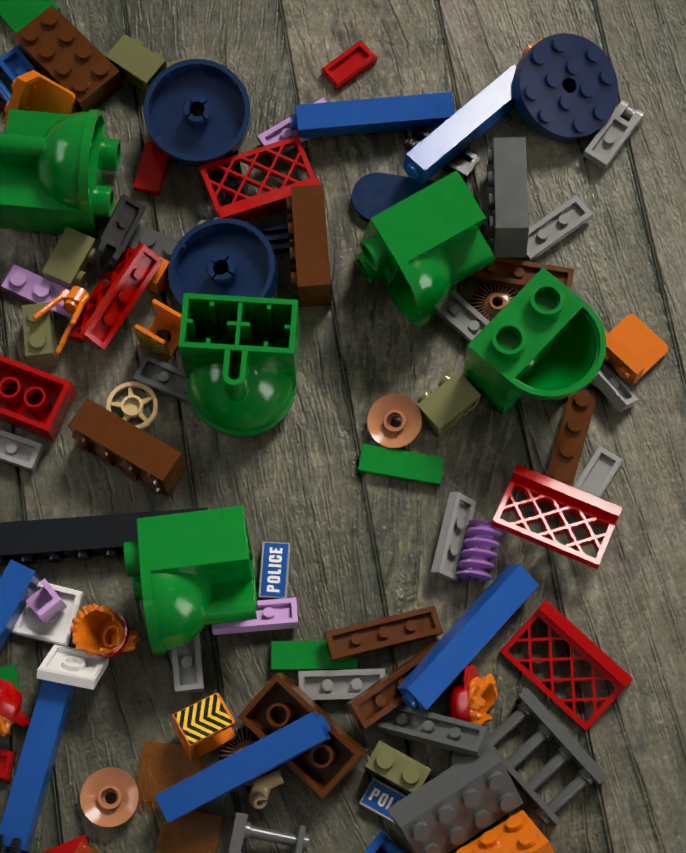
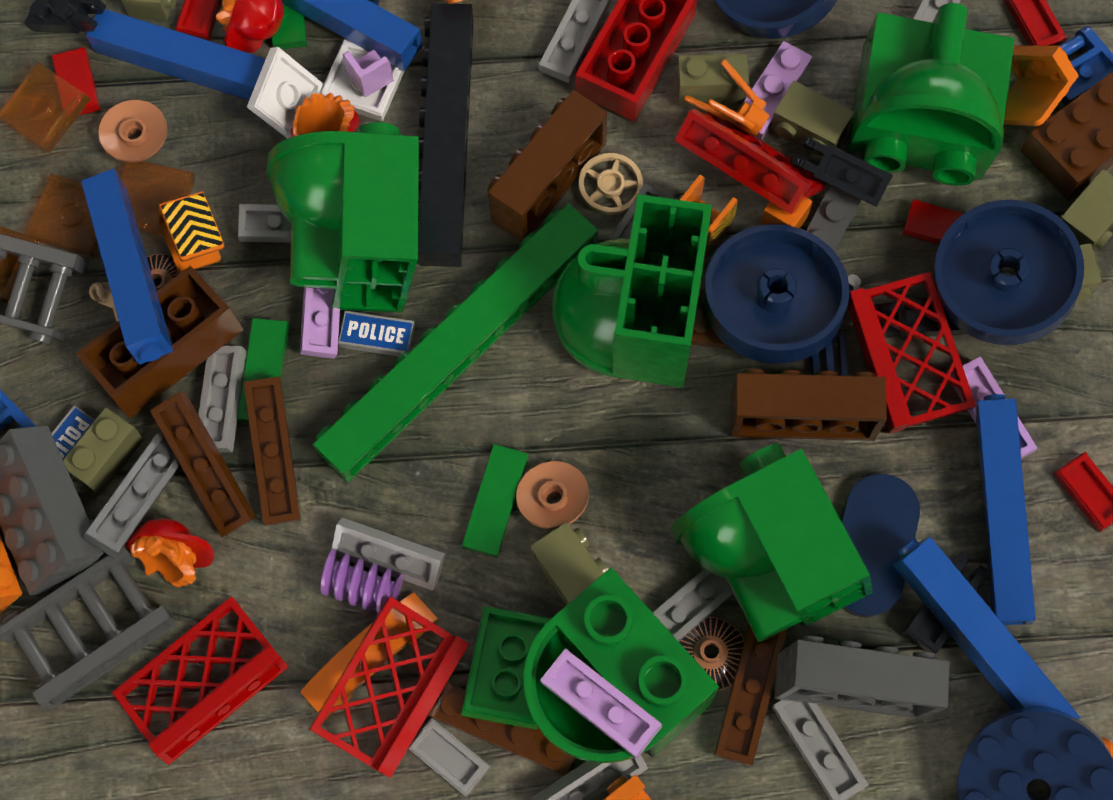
camera: 95 degrees right, 0 degrees up
blue brick [397,564,539,710] -> none
none -> orange slope [300,592,439,720]
none -> green brick [313,203,599,483]
none -> green tile [461,606,552,730]
none -> lavender plate [540,648,662,759]

